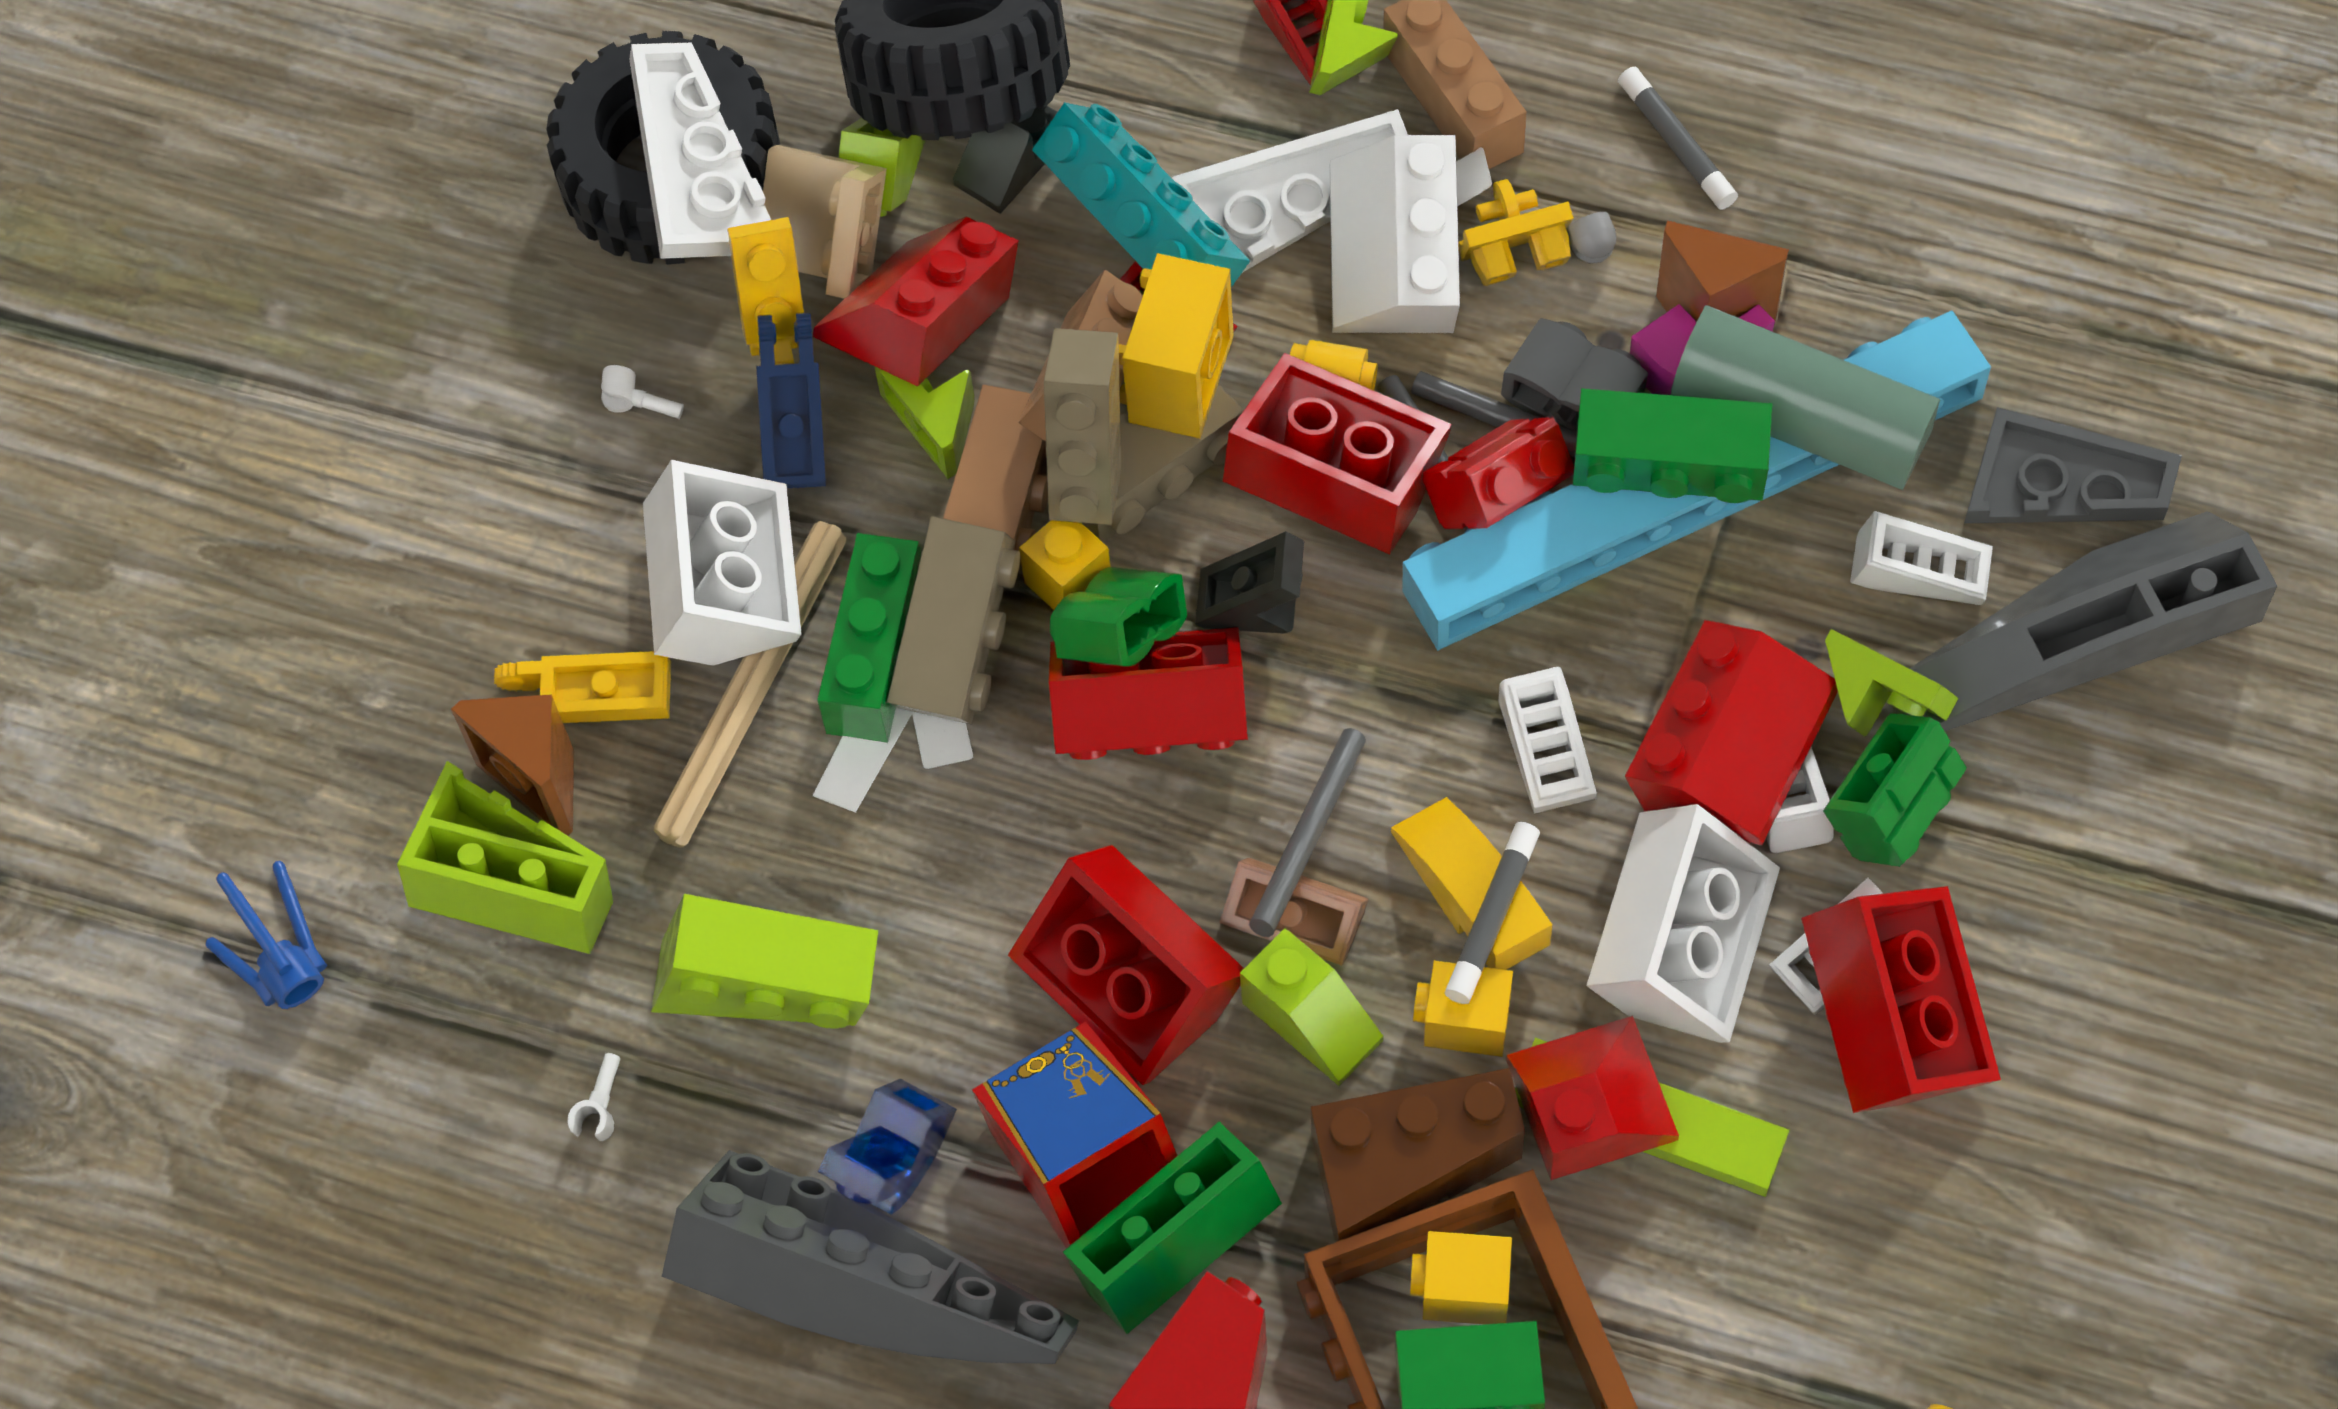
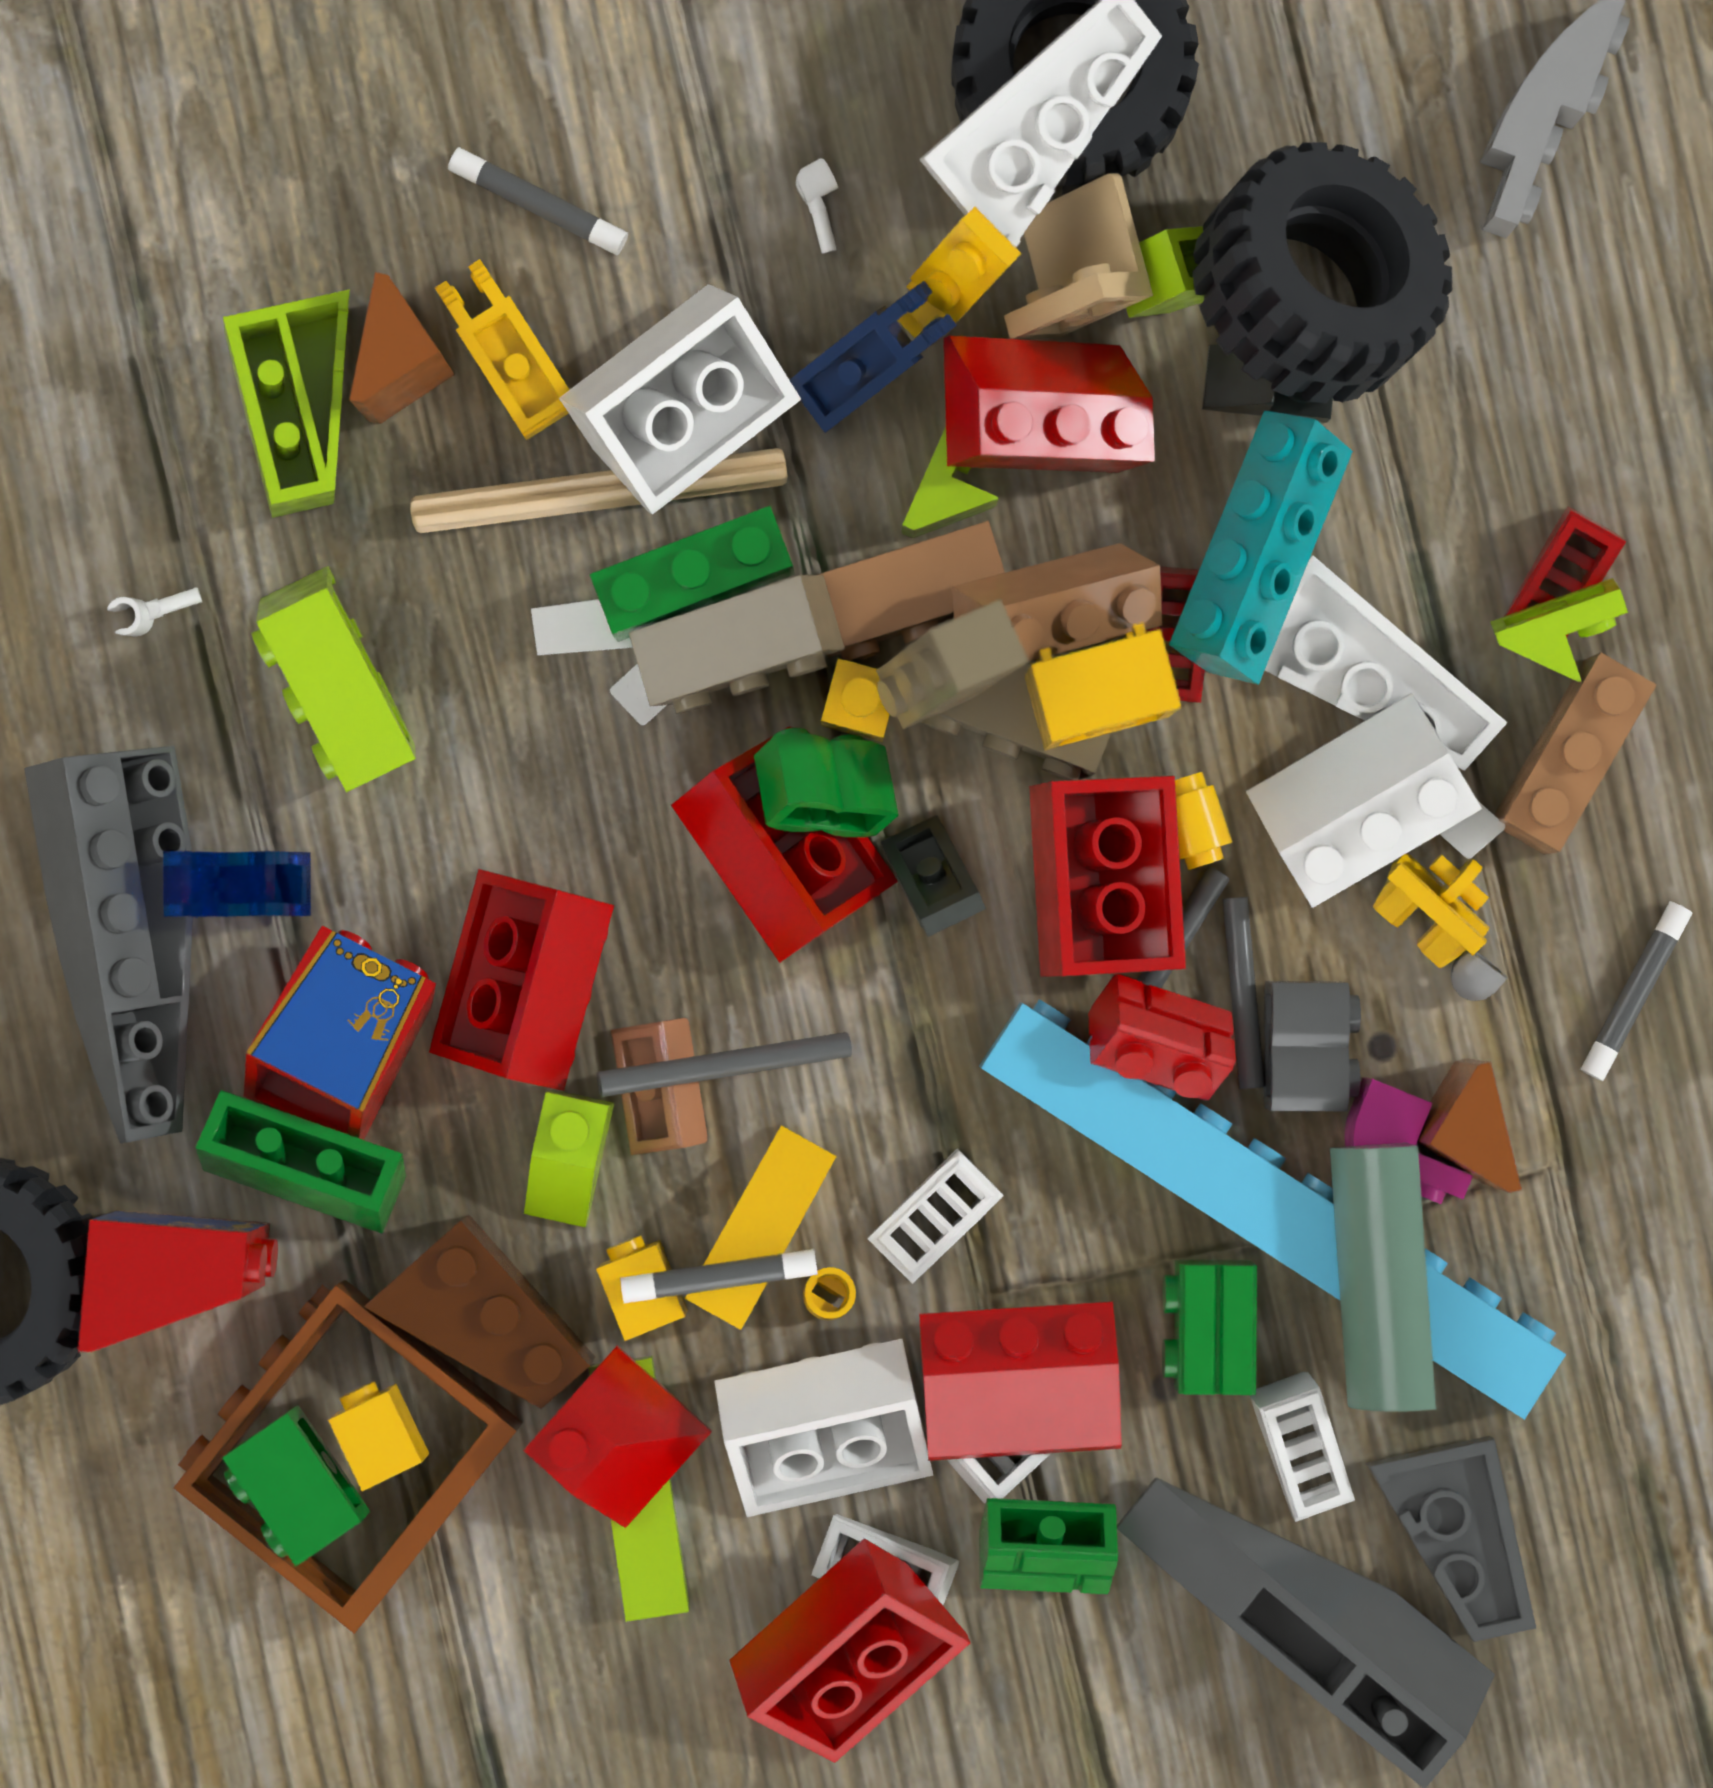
camera: 55 degrees right, 25 degrees up
blue plant [205,861,327,1009] -> none
green brick [1573,388,1772,503] -> none
lime slope [1825,629,1959,736] -> none
none -> dark grey bar [448,147,628,256]
none -> yellow hinge [803,1267,856,1321]
none -> green brick [1162,1259,1257,1395]

